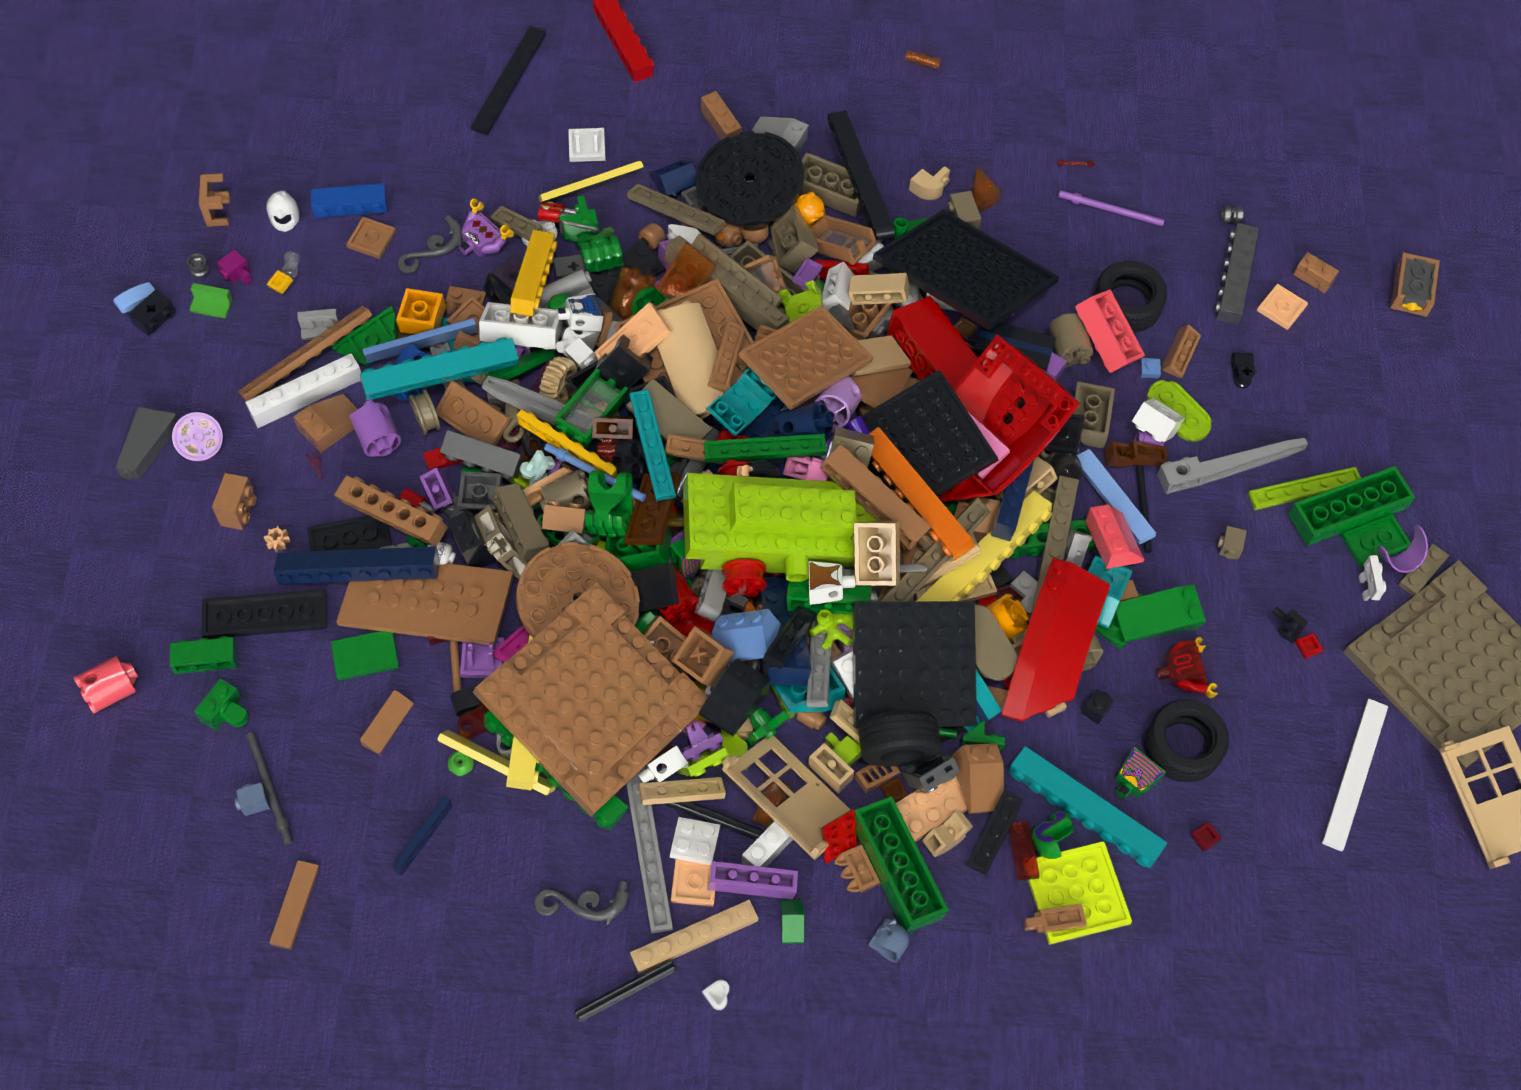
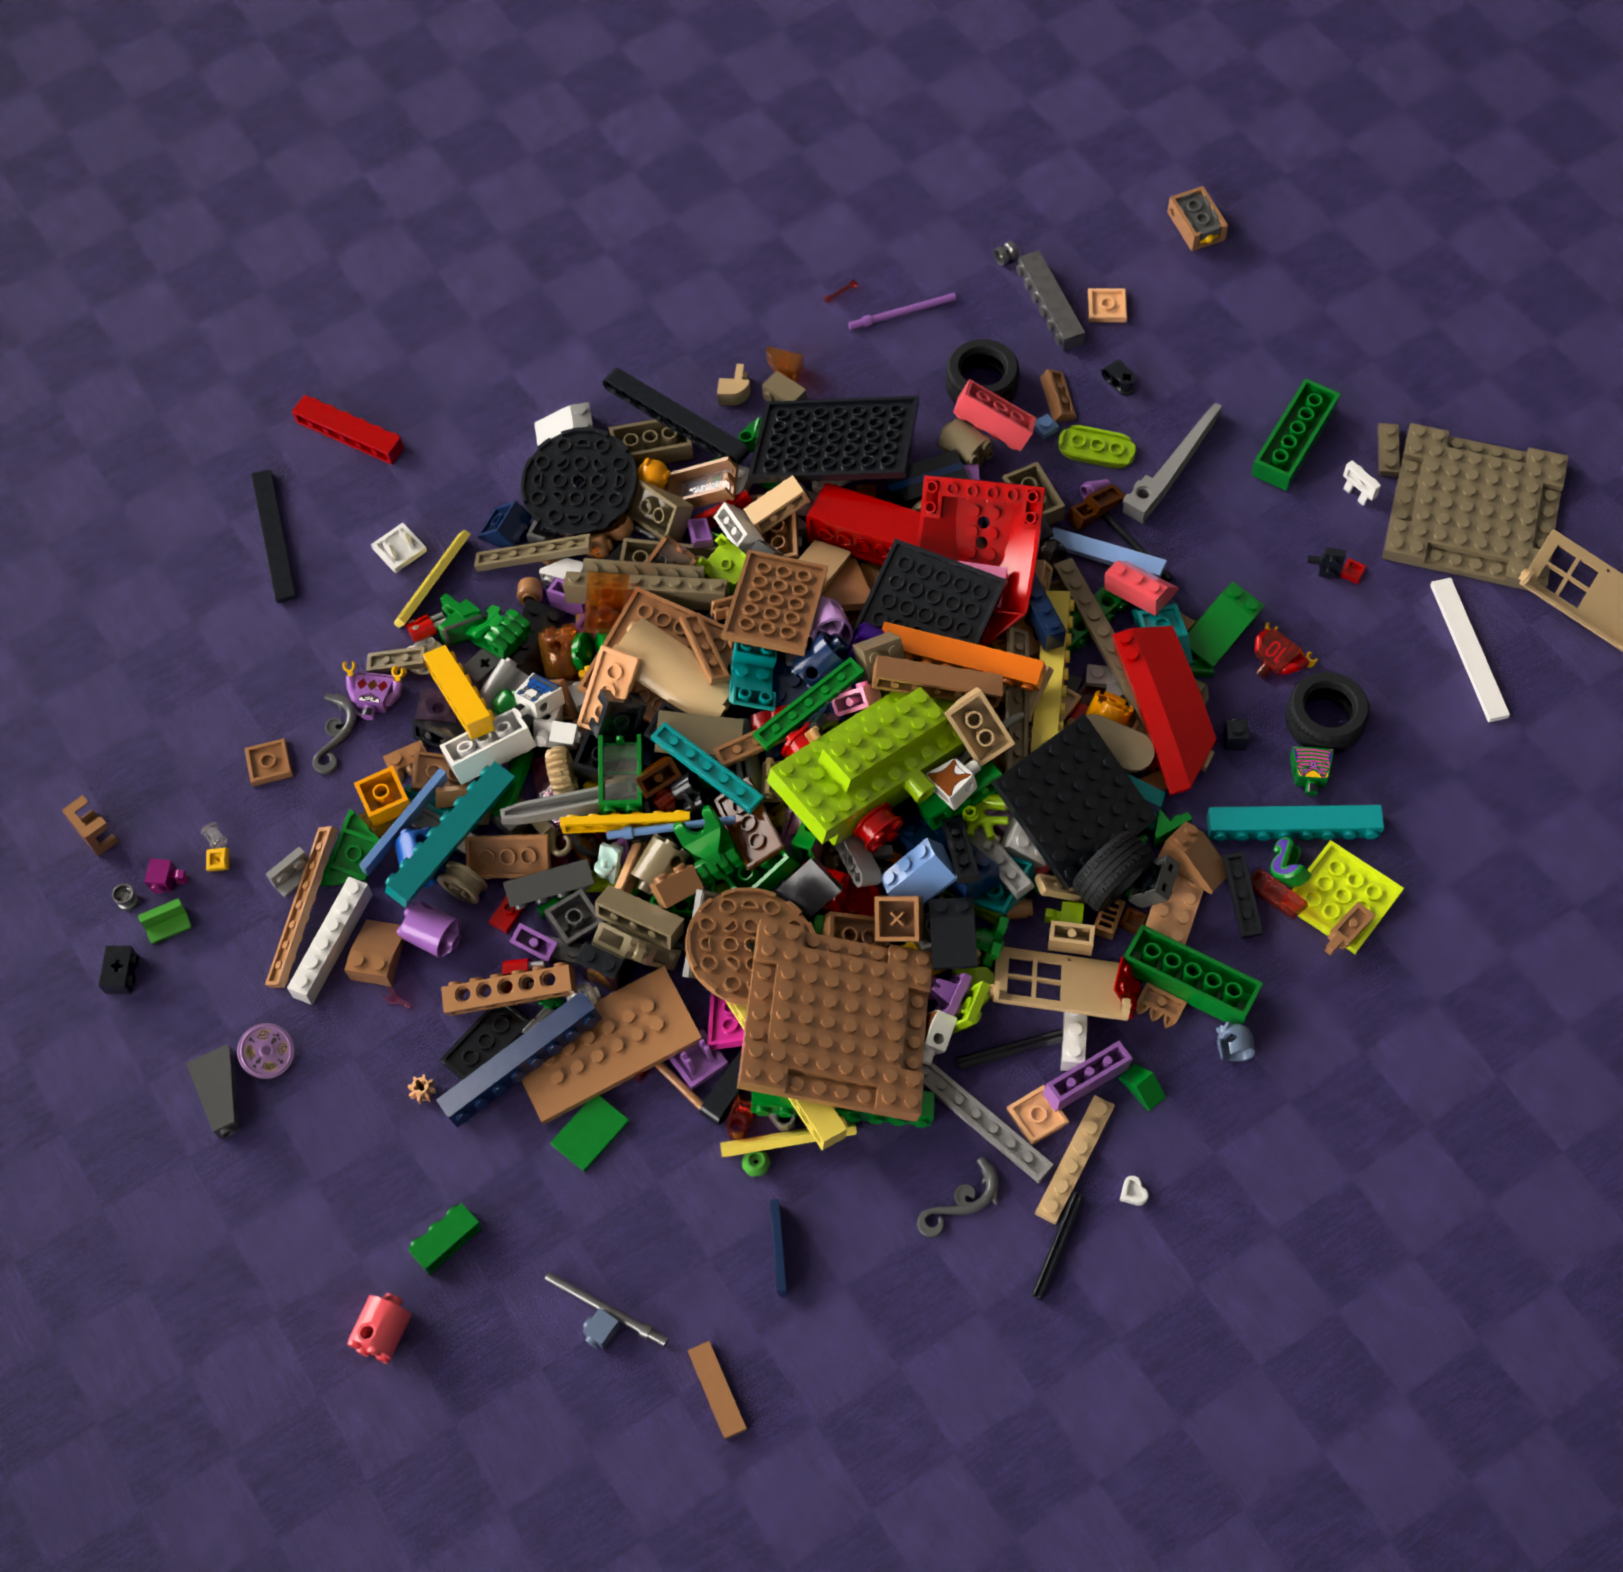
camera: 30 degrees left, 0 degrees up
light blue slope [113,282,155,313] -> none
green brick [194,679,249,731] -> none
black plate [202,589,327,639] -> none
medium nougat brick [212,473,257,530] -> none
white piece [266,191,299,232] -> none
blue brick [311,183,388,218] -> none
medium nougat slope [360,690,414,755] -> none
tan plate [638,777,726,805] -> none
white plate [670,817,720,865] -> none
medium nougat brick [701,91,742,140] -> none
clear orange slope [752,780,791,827] -> none
clear orange pin [905,50,941,70] -> none
tan brick [922,810,973,857] -> none
light grey hinge [1063,529,1093,567] -> none
white brick [1132,398,1185,442] -> none
dark red plate [1190,822,1222,852] -> none
dark tan brick [1217,526,1247,560] -> none
lime tile [1247,467,1361,510] -> none
medium nougat brick [1294,252,1339,294] -> none
green tile [1340,514,1411,568] -> none
medium lavender piece [1377,525,1428,573] -> none

